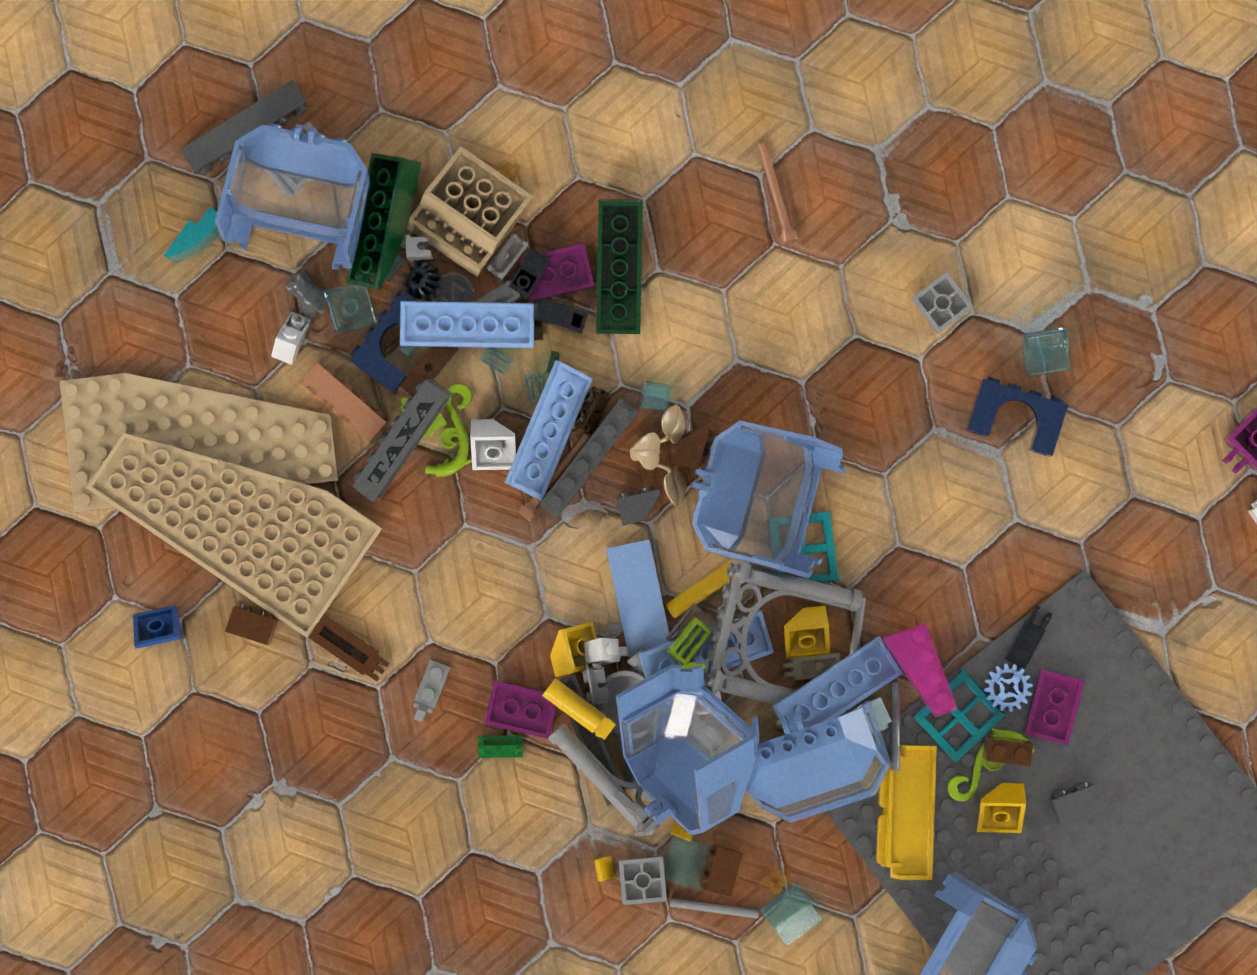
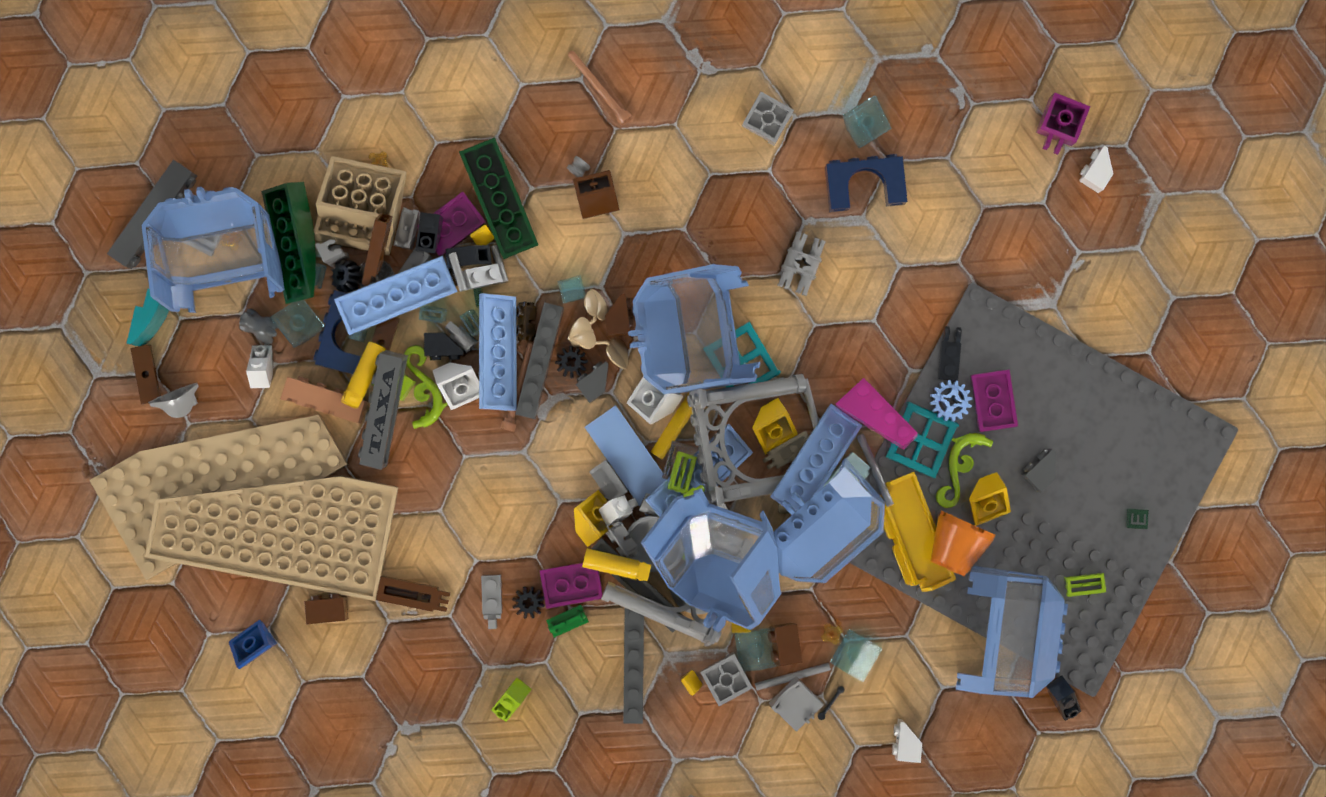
camera: 30 degrees left, 0 degrees up
reddish brown brick [982,735,1033,766] -> none
none -> reddish brown tile [130,344,161,405]
none -> light grey hat [148,382,199,418]
none -> yellow piece [341,342,386,409]
none -> reddish brown hinge [362,213,393,286]
none -> black slope [424,332,465,361]
none -> light grey hinge [445,321,478,354]
none -> light grey plate [449,245,508,292]
none -> yellow slope [470,225,495,245]
none -> lime slope [491,678,532,722]
none -> black gear [512,586,545,619]
none -> black gear [555,346,588,379]
none -> light grey wheel [566,156,591,178]
none -> reddish brown slope [573,170,620,219]
none -> light grey hinge [589,460,628,501]
none -> dark grey brick [623,608,644,724]
none -> white slope [627,376,683,424]
none -> light grey piece [769,676,824,732]
none -> light grey pin [777,232,826,296]
none -> black hinge [818,686,845,720]
none -> orange cone [930,510,996,577]
none -> lime tile [1064,573,1106,597]
none -> clear green tile [1127,509,1149,529]

